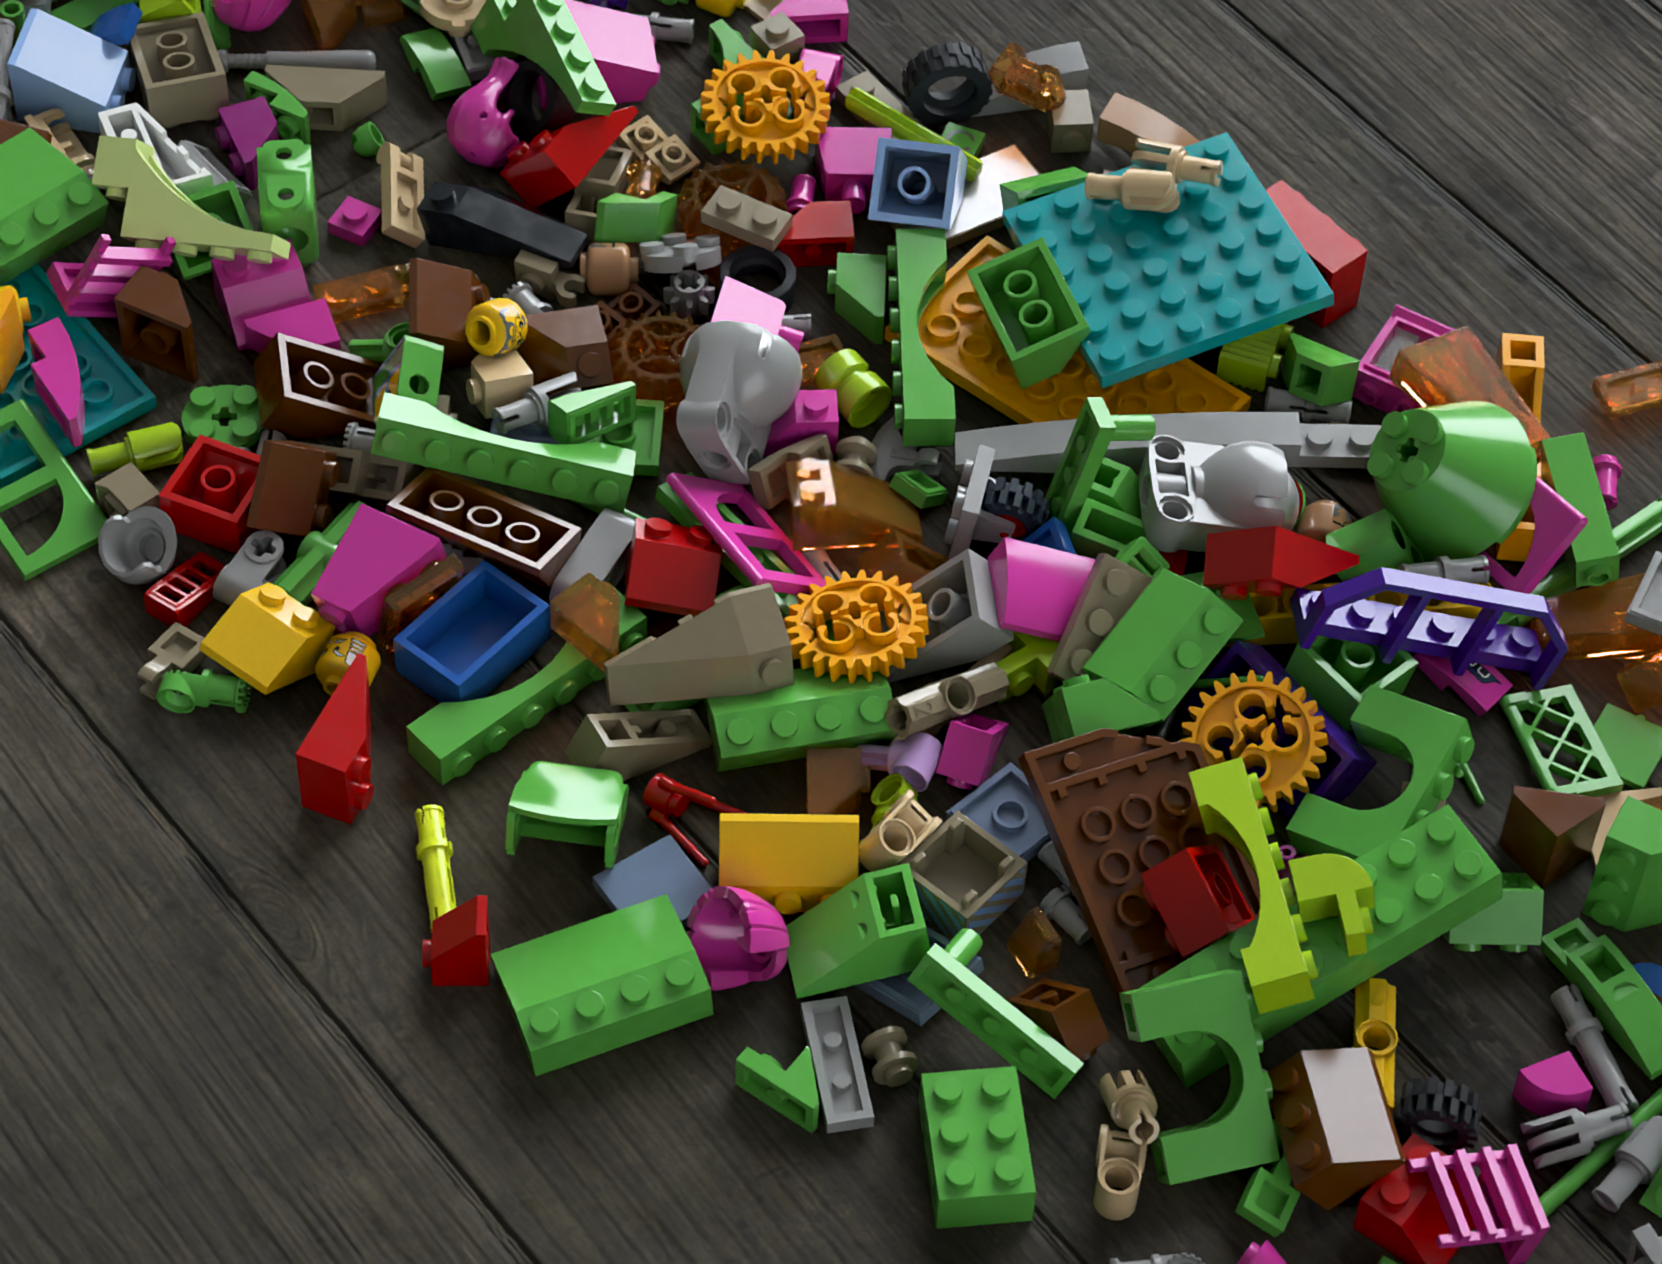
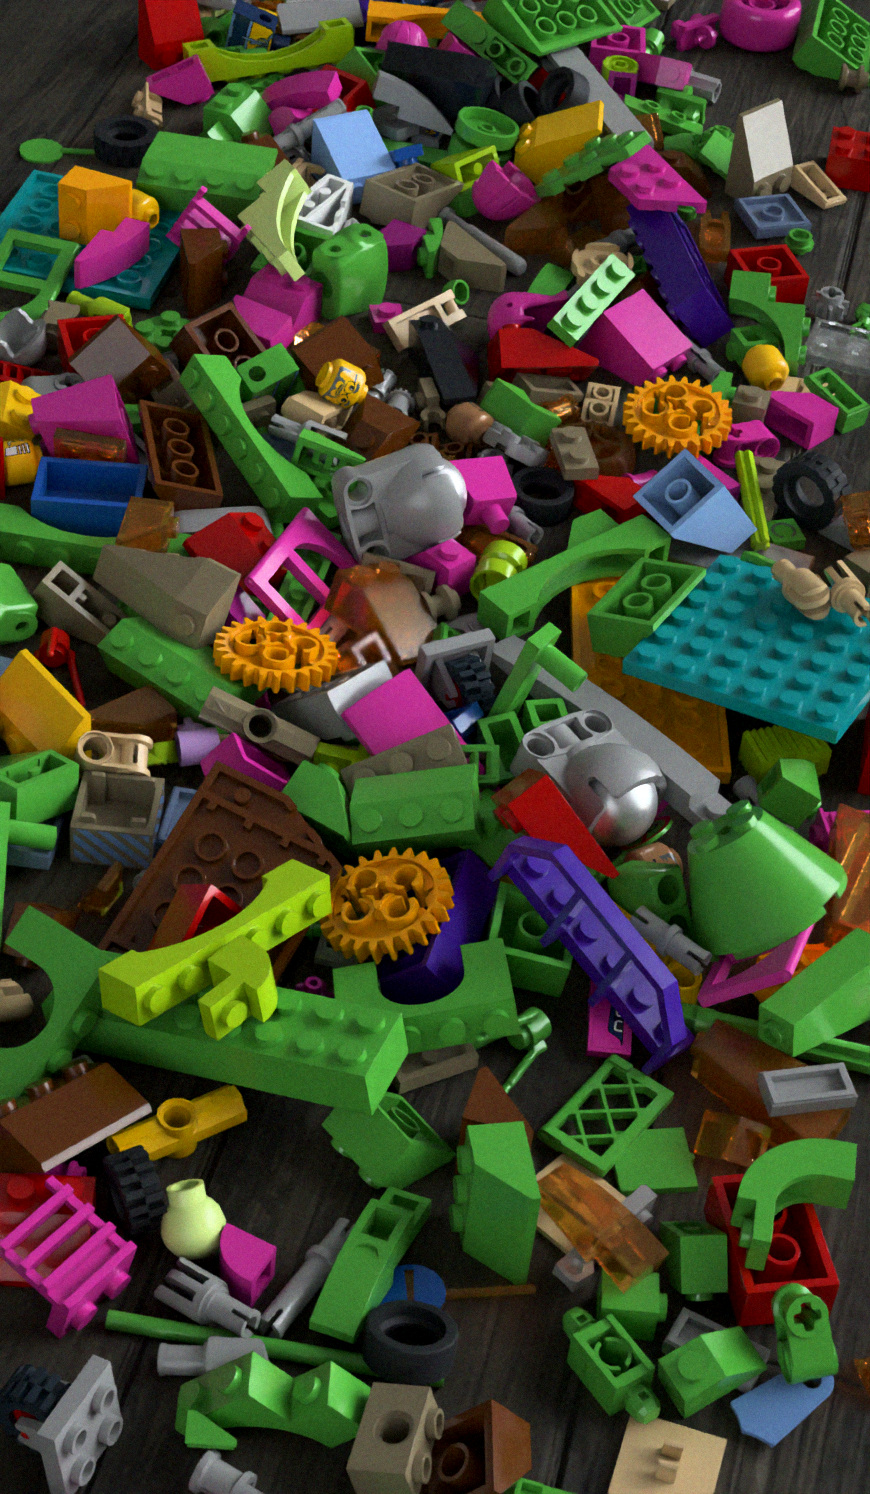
camera: 50 degrees right, 10 degrees down
none -> yellowish green piece [161,1179,226,1260]

